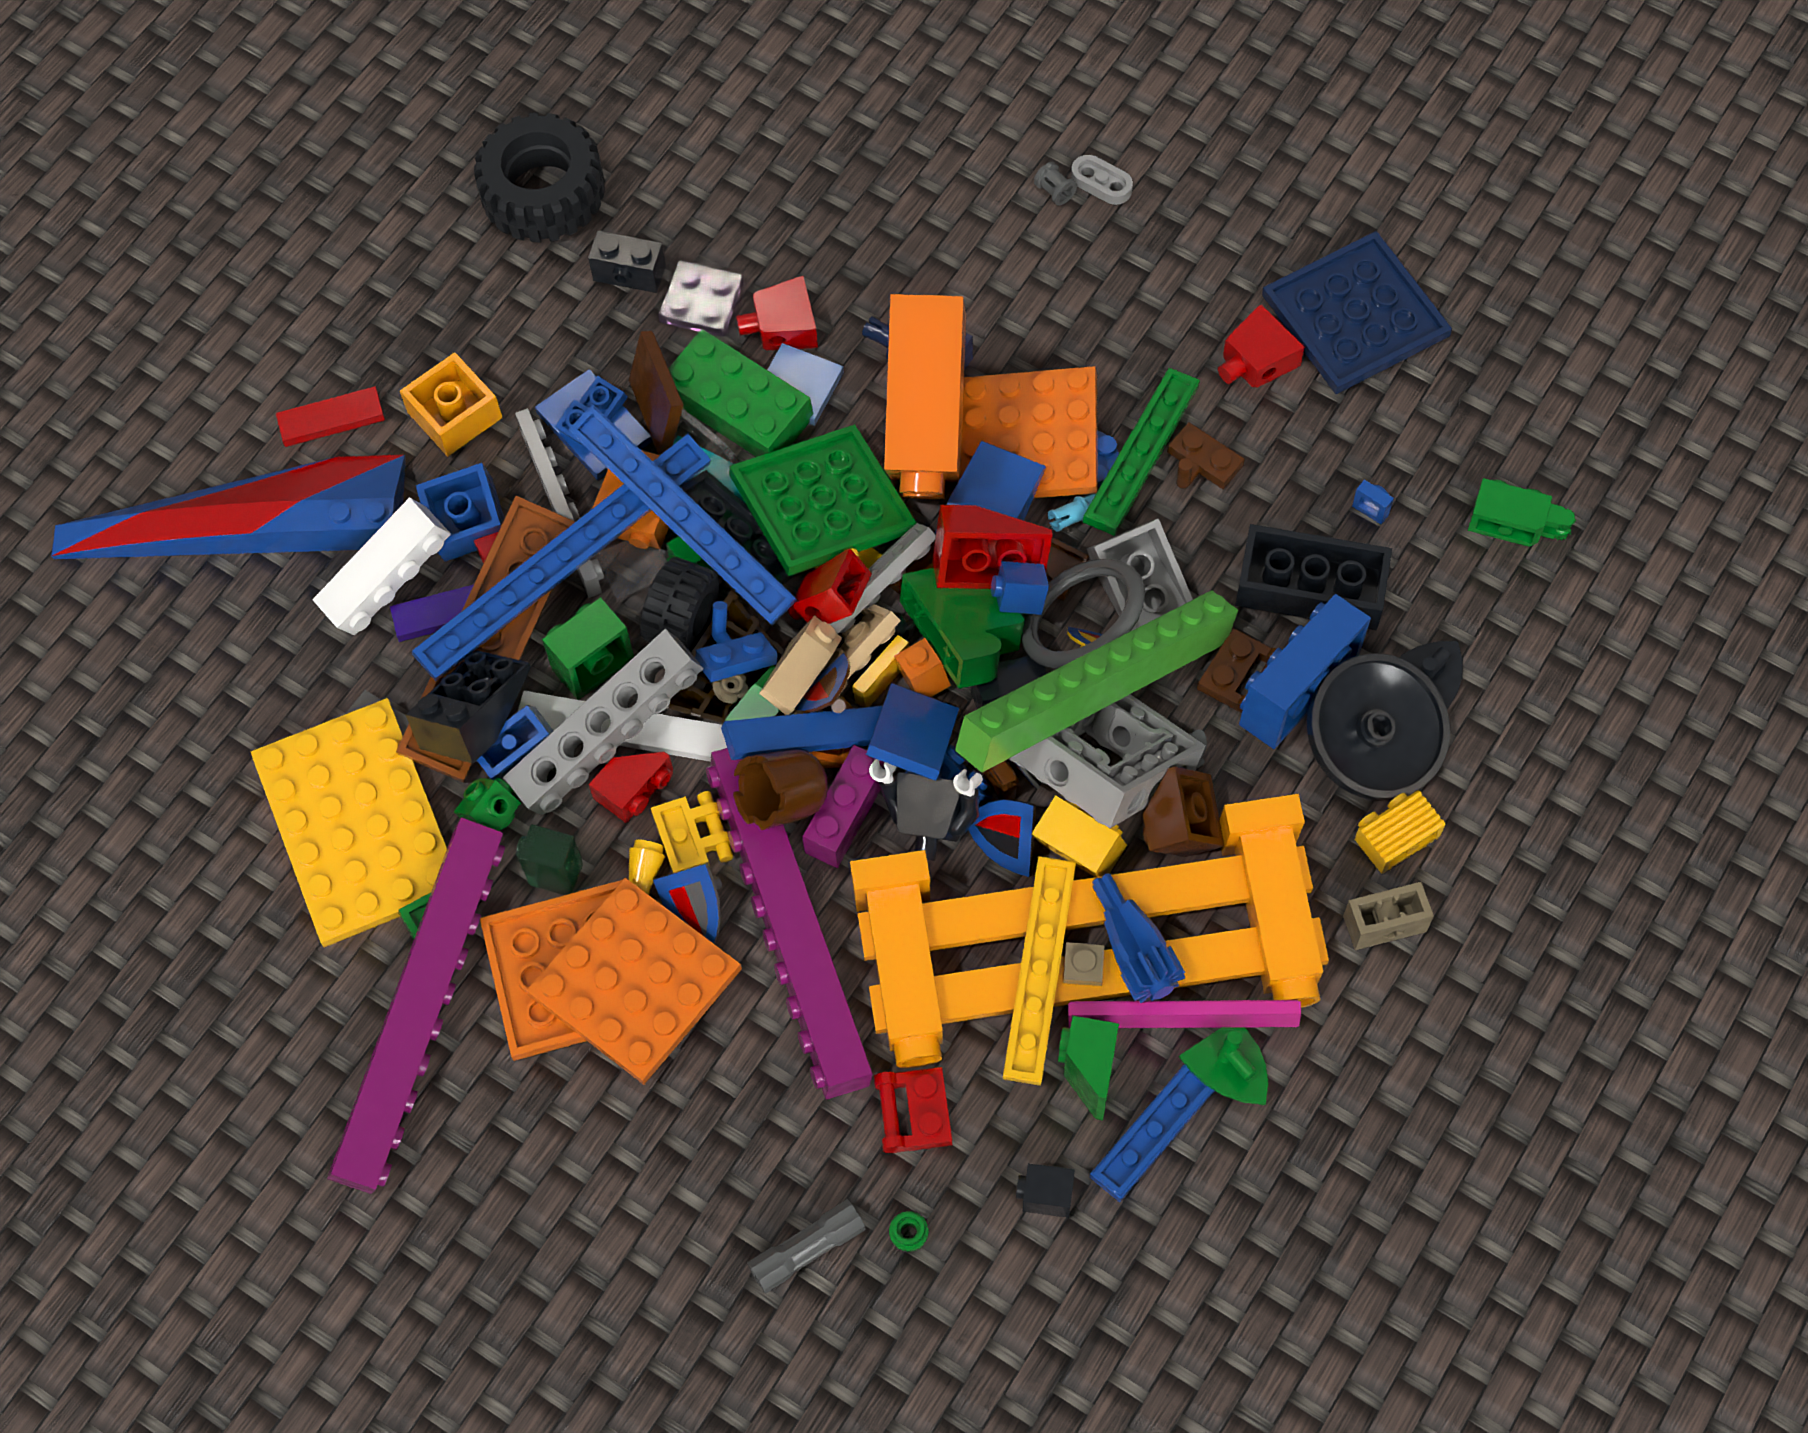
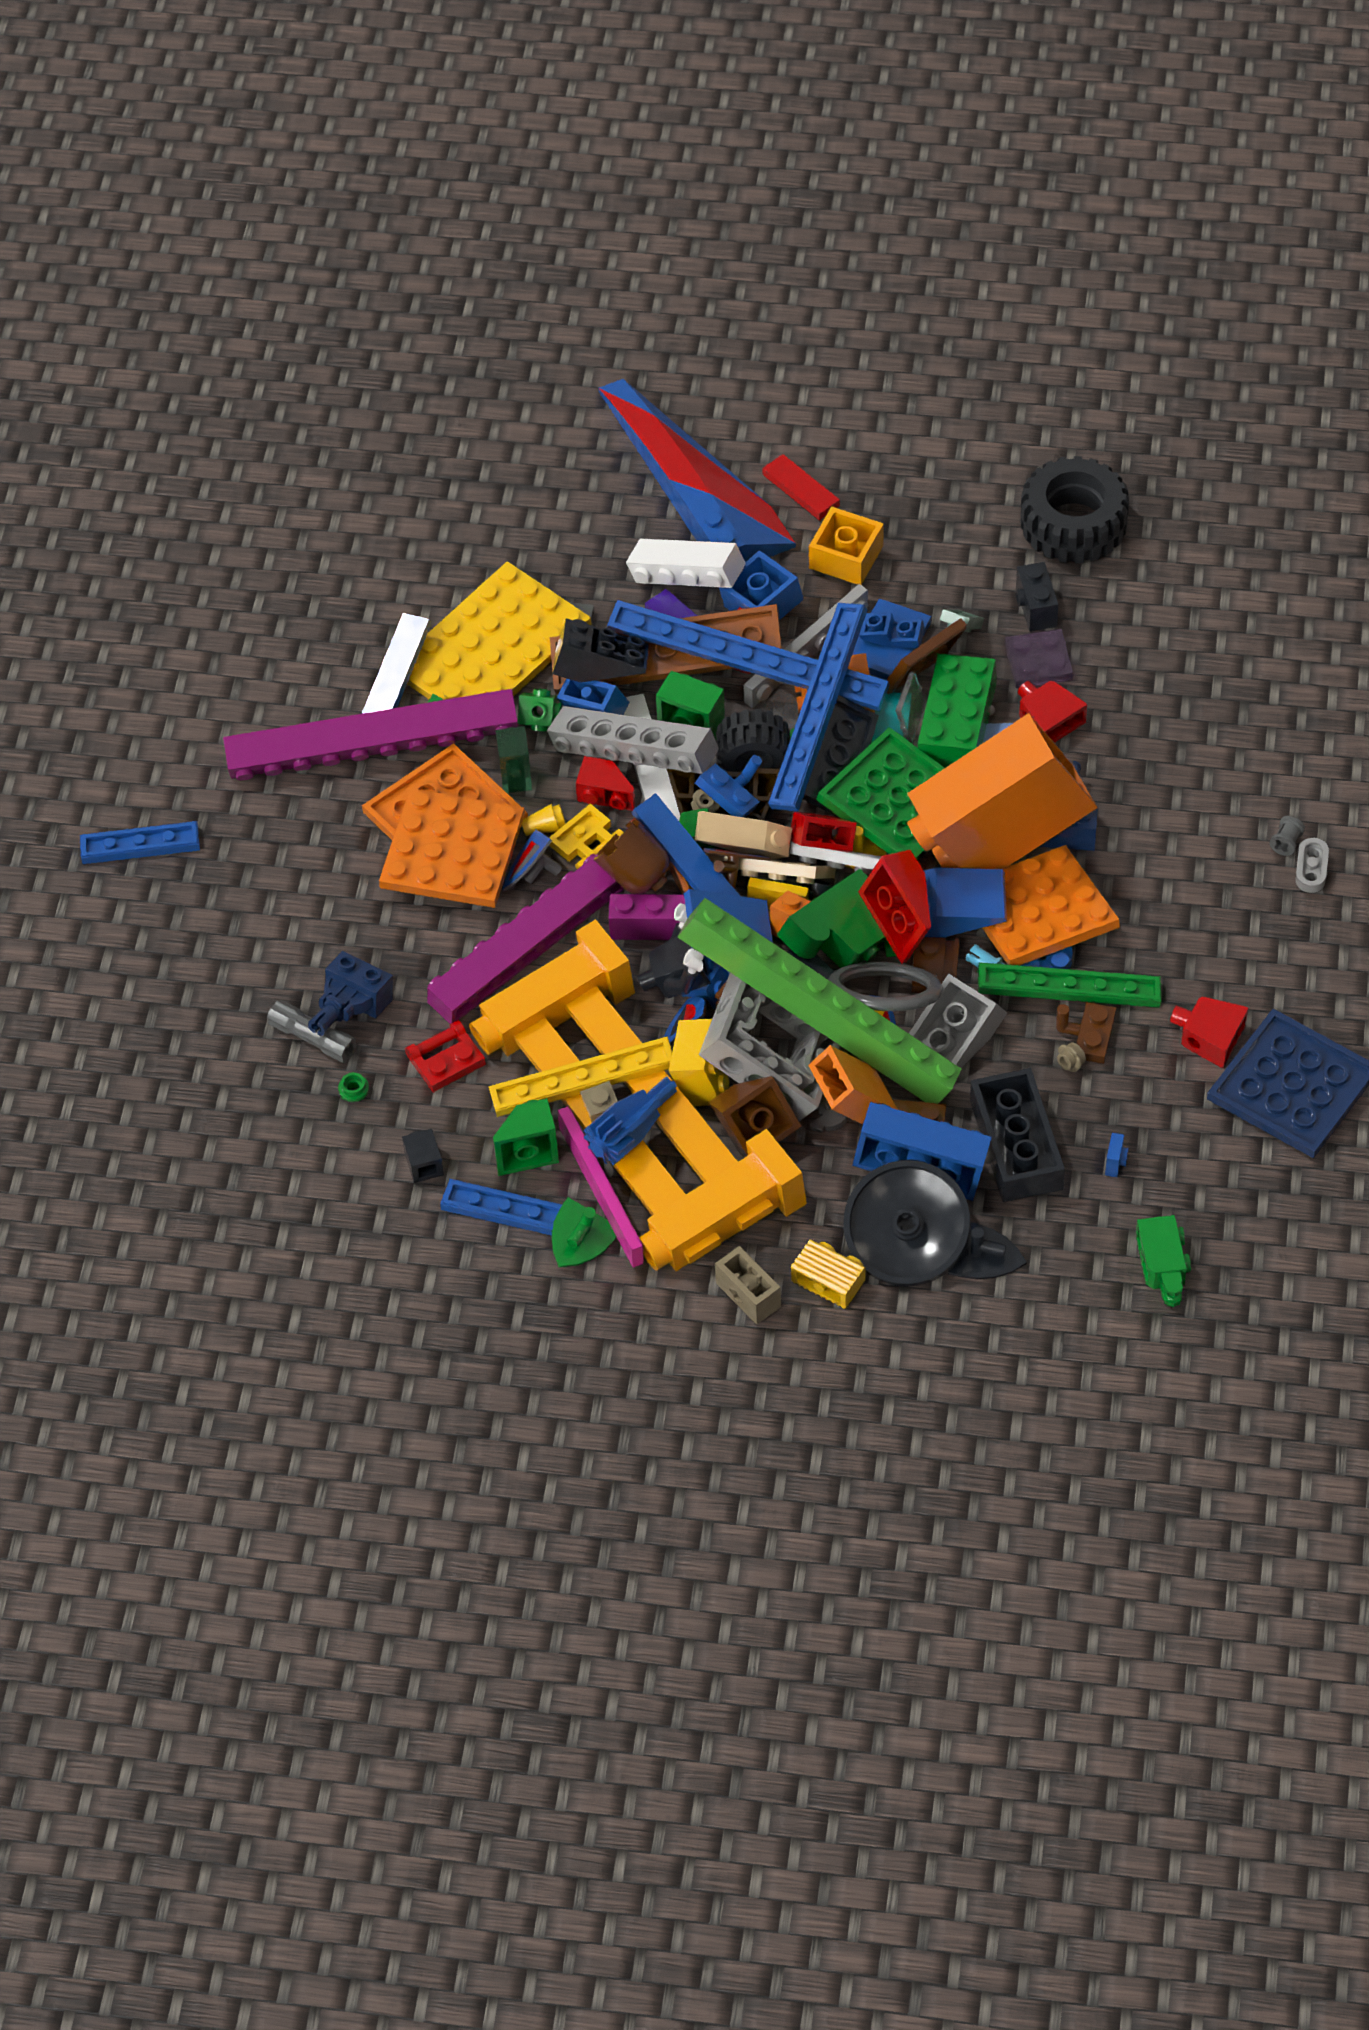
camera: 65 degrees right, 10 degrees down
blue brick [991,561,1049,615] -> none
none -> blue tile [80,821,200,864]
none -> dark blue brick [308,951,393,1036]
none -> tile [362,613,432,714]
none -> orange brick [808,1045,898,1124]
none -> sand green plate [940,609,985,633]
none -> dark tan plate [1057,1043,1086,1072]

